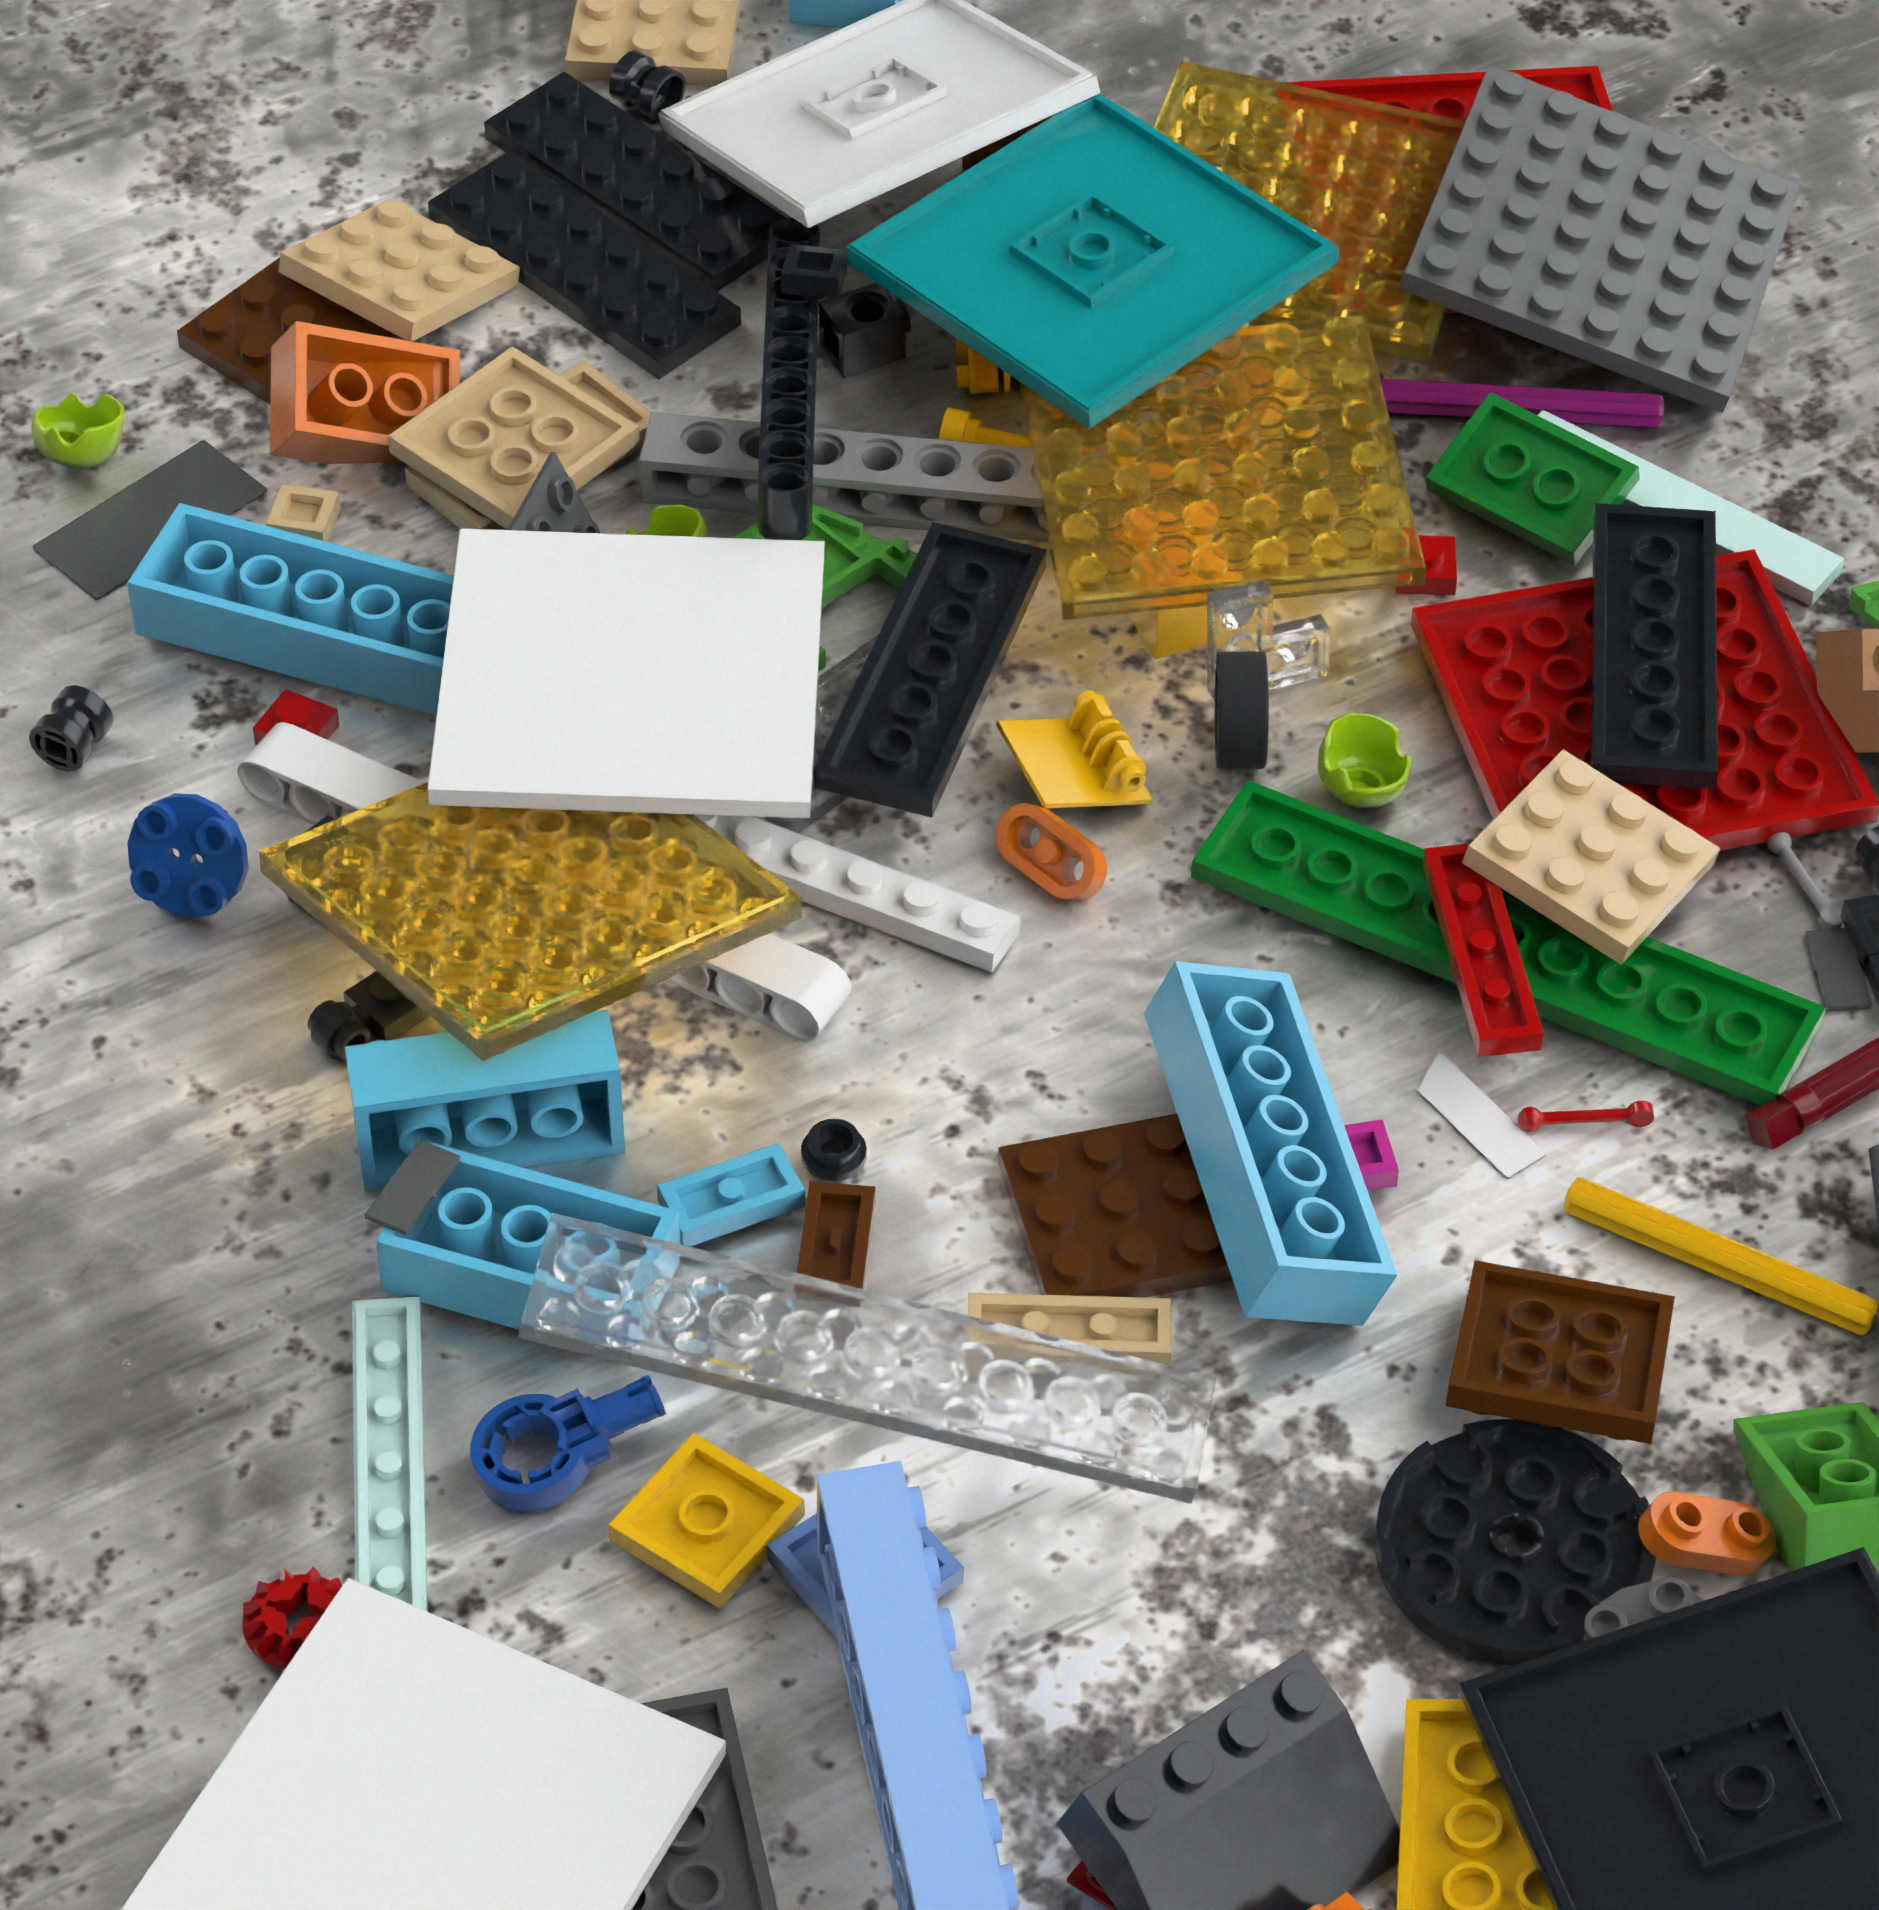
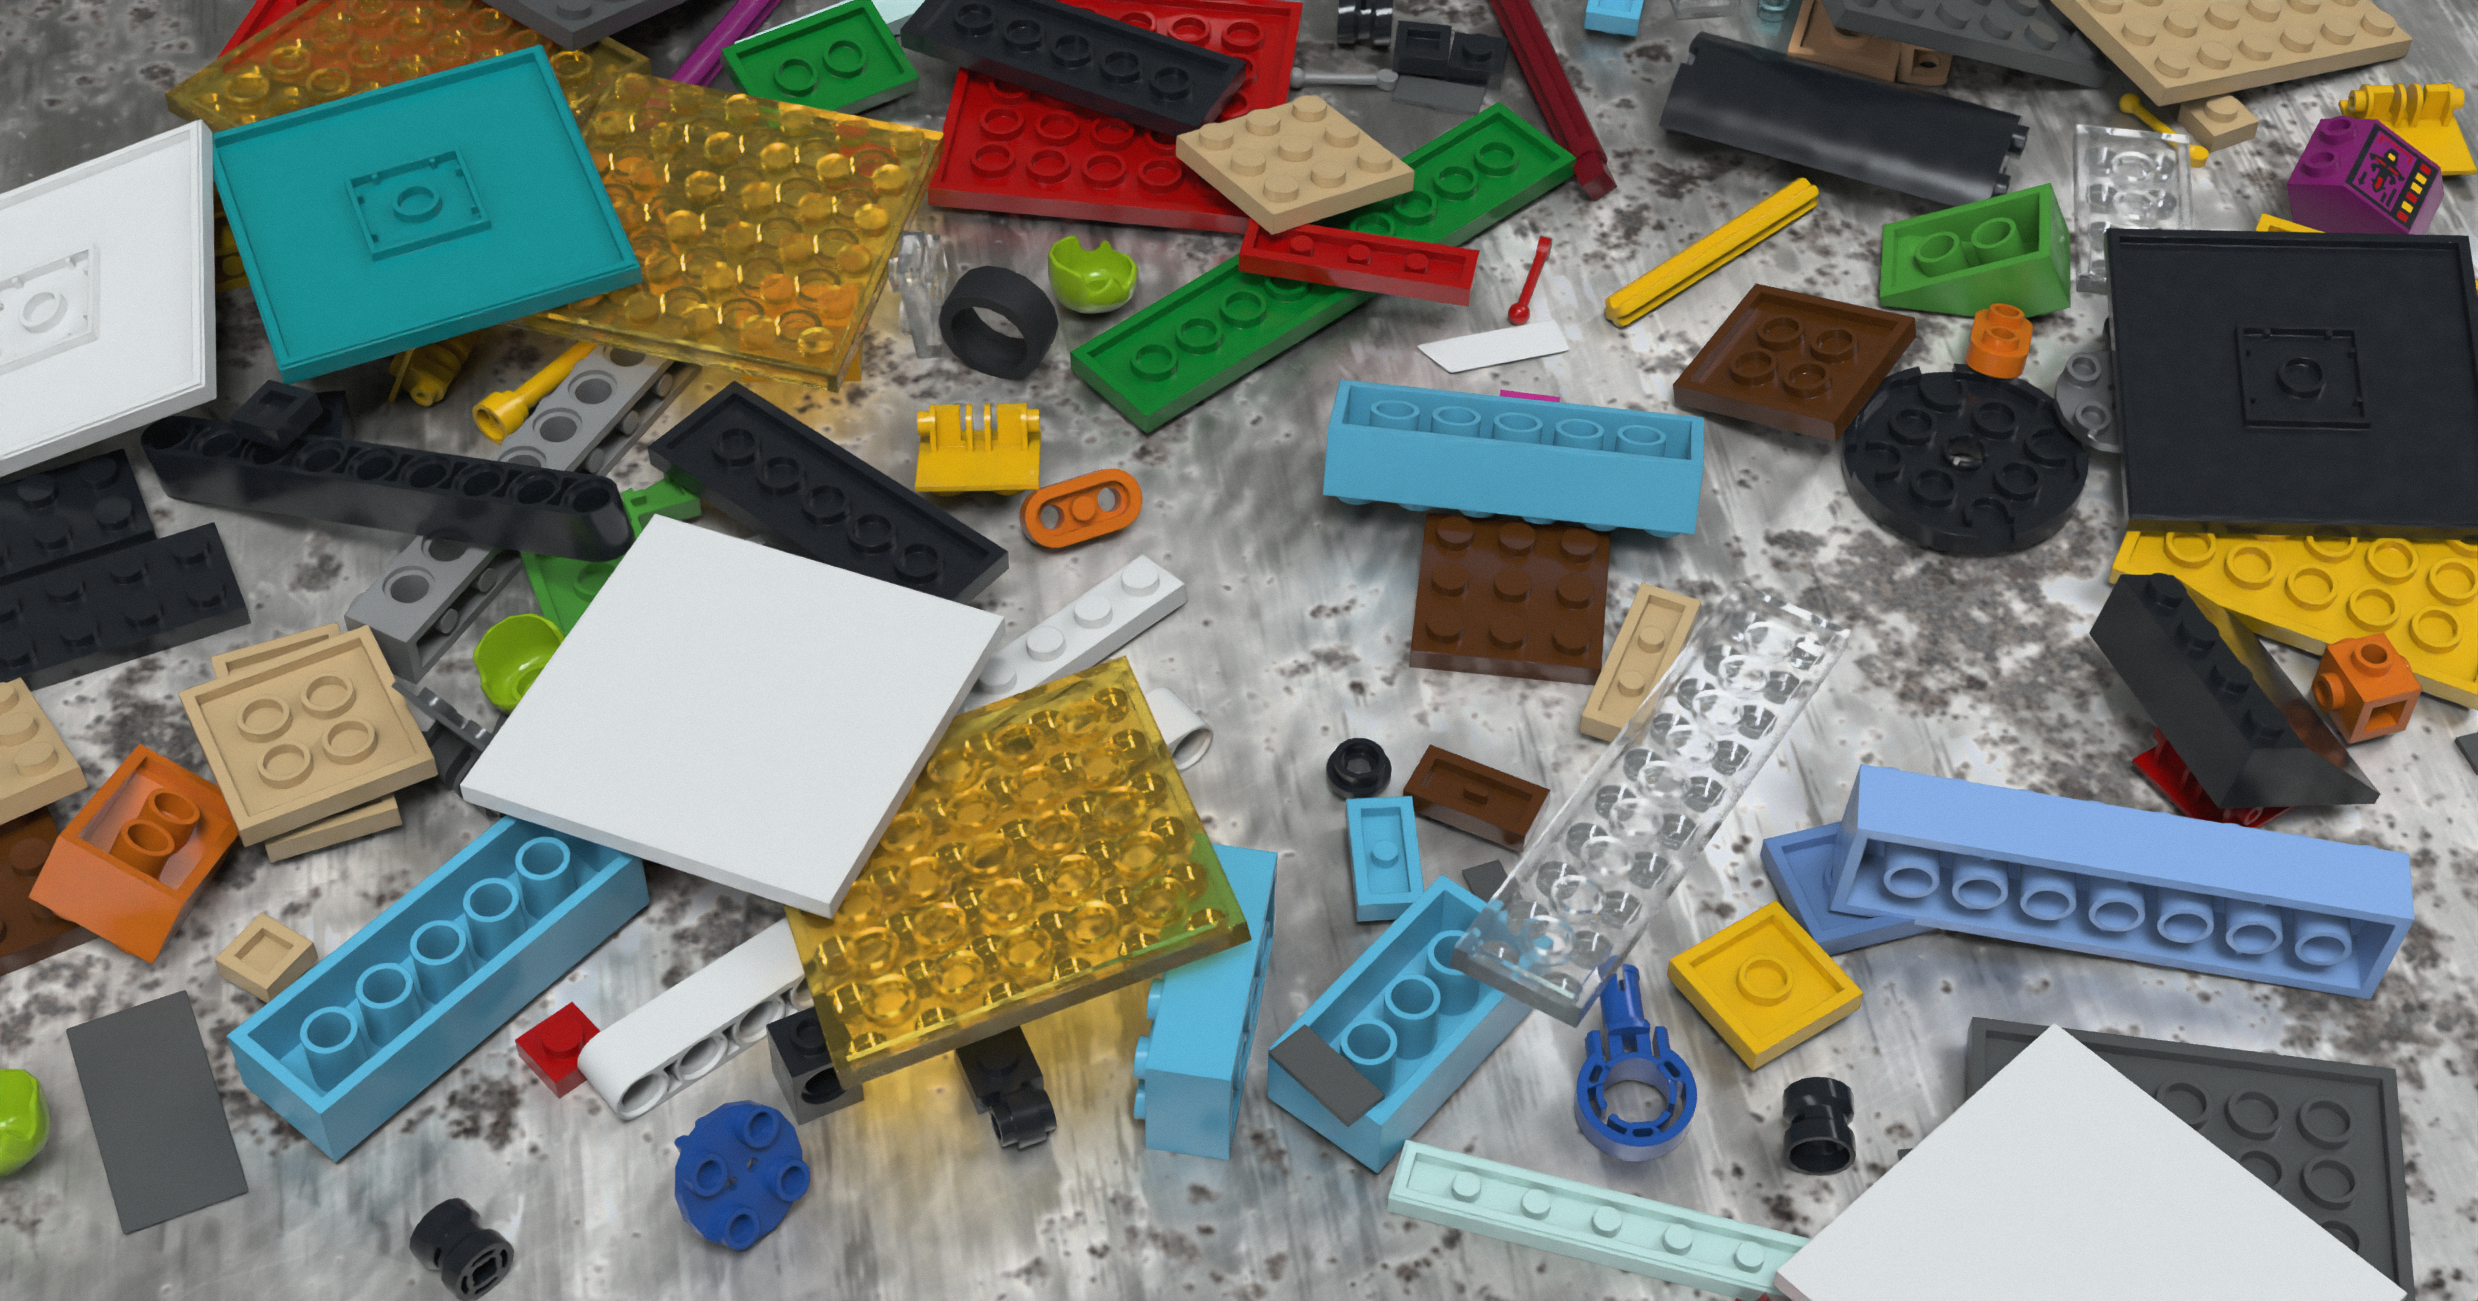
camera: 70 degrees left, 0 degrees up
none -> black wheel [1782,1077,1856,1176]

